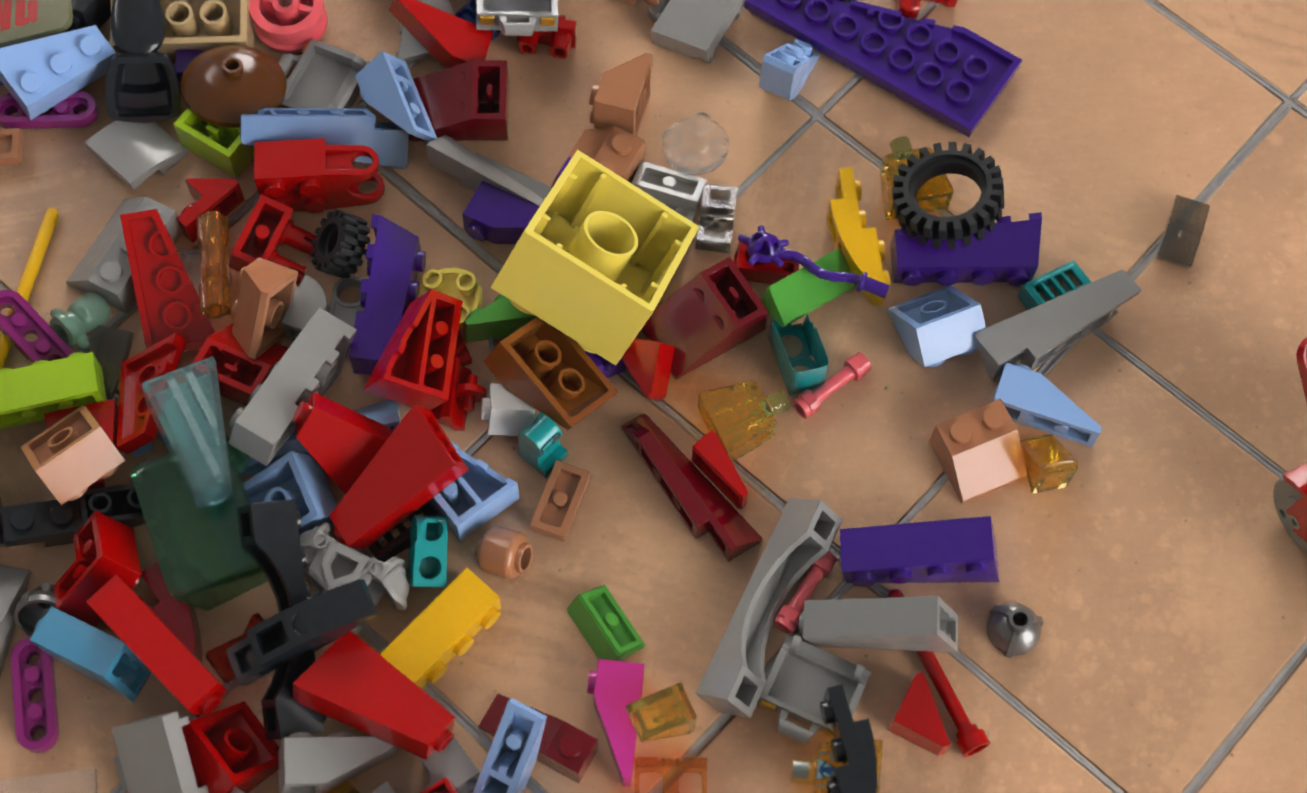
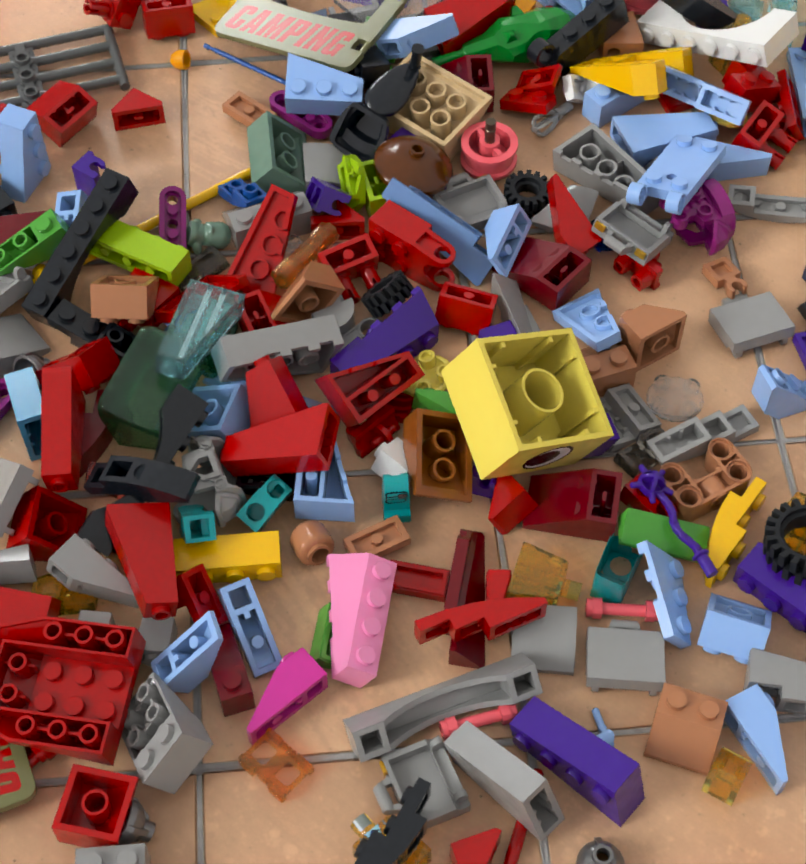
camera: 45 degrees right, 10 degrees down
clear yellow slope [625,682,697,742] -> none
none -> red slope [176,563,229,625]
none -> teal leg [178,504,217,544]
none -> light blue slope [216,577,282,678]
none -> blue slope [218,178,267,208]
none -> sand green slope [247,111,307,193]
none -> dark purple hinge [305,176,352,216]
none -> bright pink wedge [326,553,397,689]
none -> lime slope [337,154,366,212]
none -> red tile [390,559,451,602]
none -> red slope [414,597,548,645]
none -> red brick [435,281,499,336]
none -> black tyre [504,170,549,219]
none -> light grey slope [511,605,577,675]
none -> light blue wing [552,288,622,352]
none -> light grey piece [586,619,666,696]
none -> light blue hand [591,708,615,747]
none -> light blue wing [636,540,692,649]
none -> light grey slope [646,404,760,466]
none -> nougat beam [659,437,752,522]

